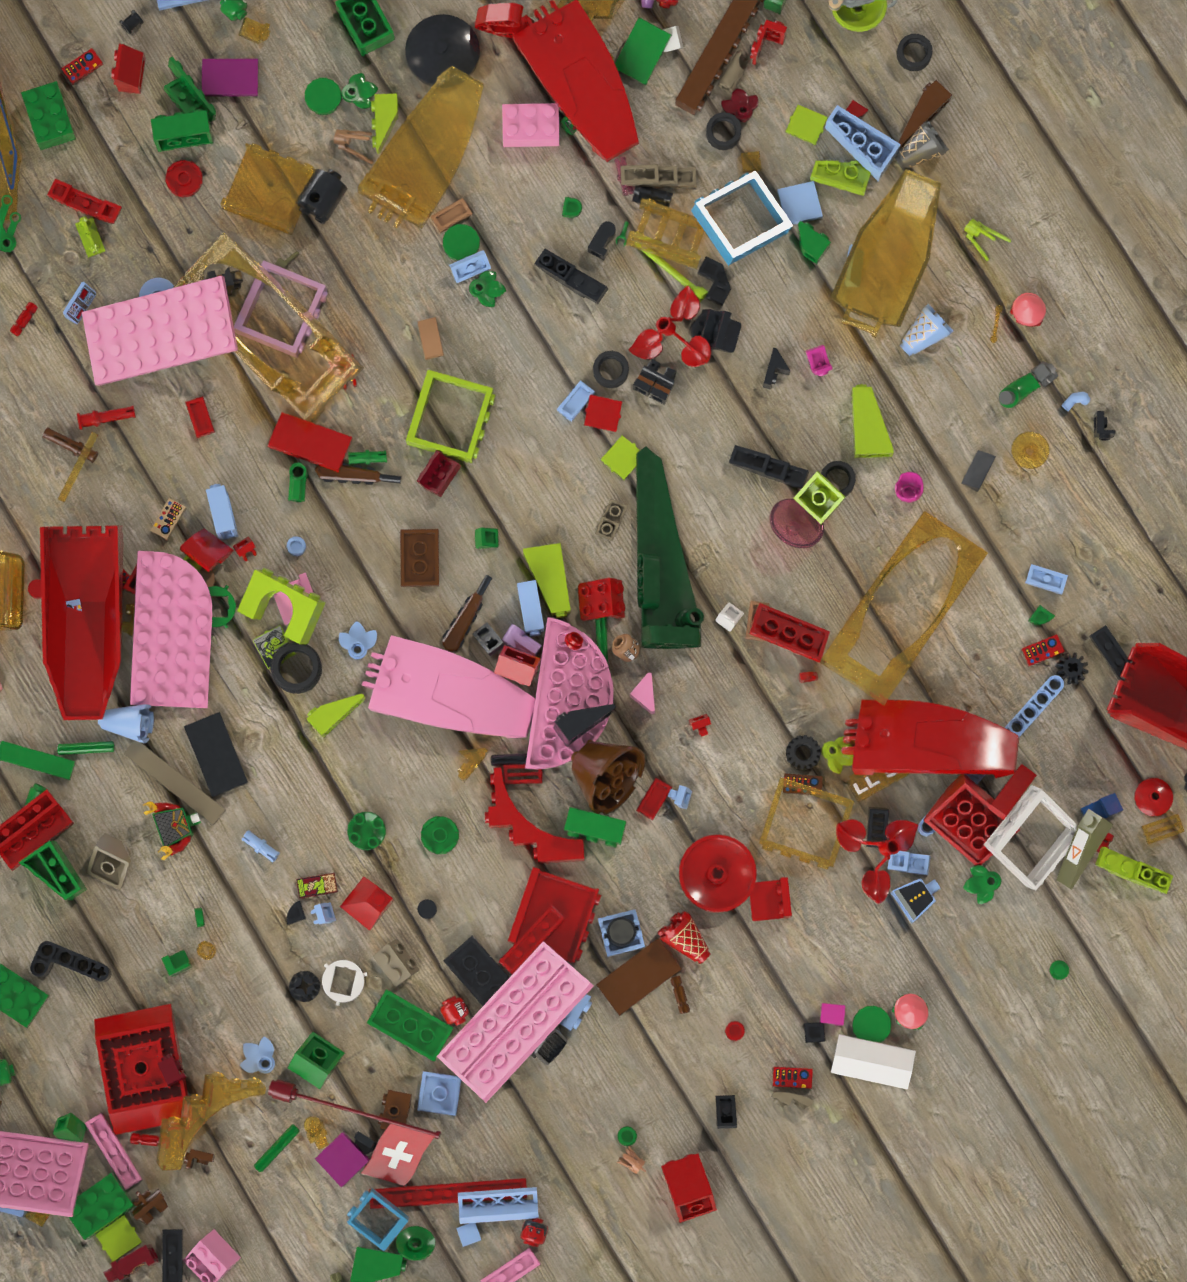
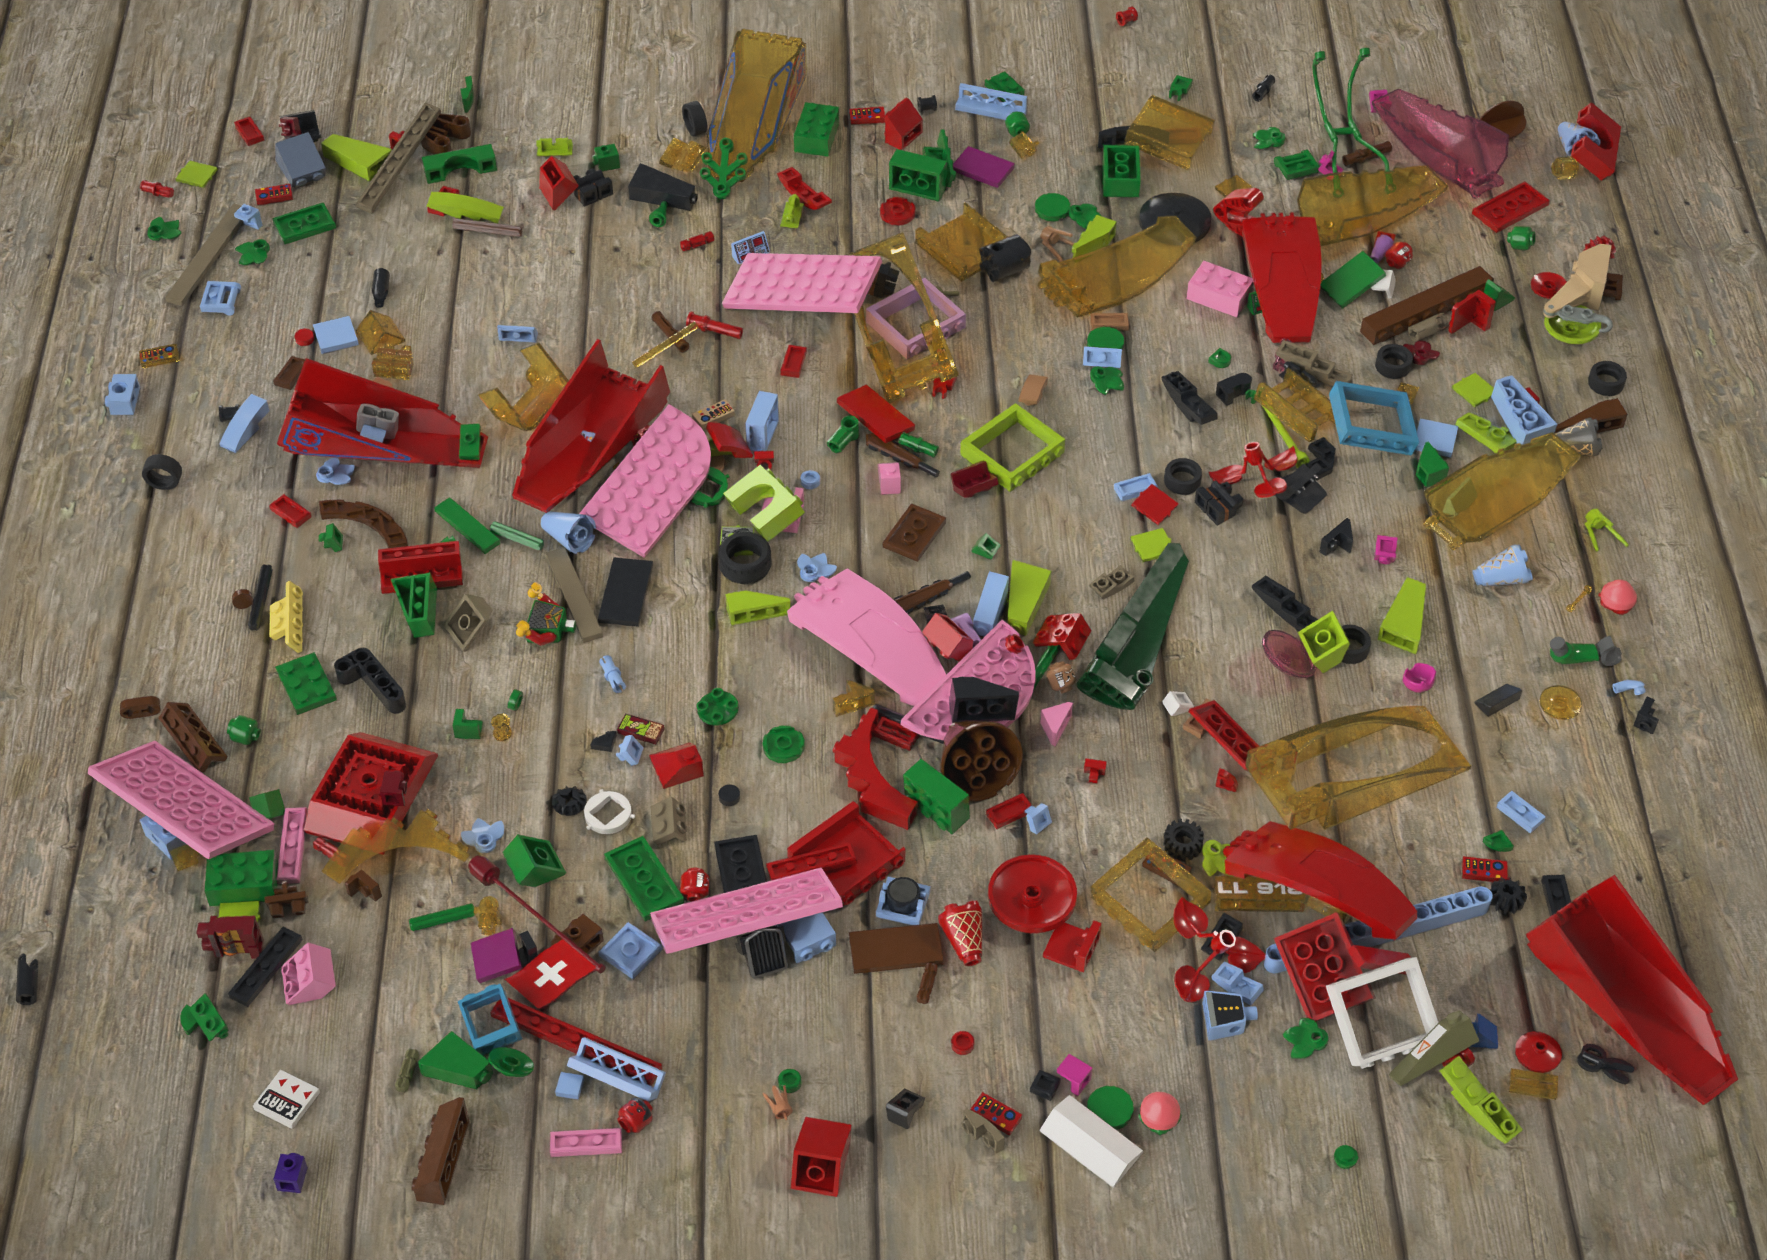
camera: 30 degrees right, 30 degrees down
none -> bright pink slope [878,462,901,495]

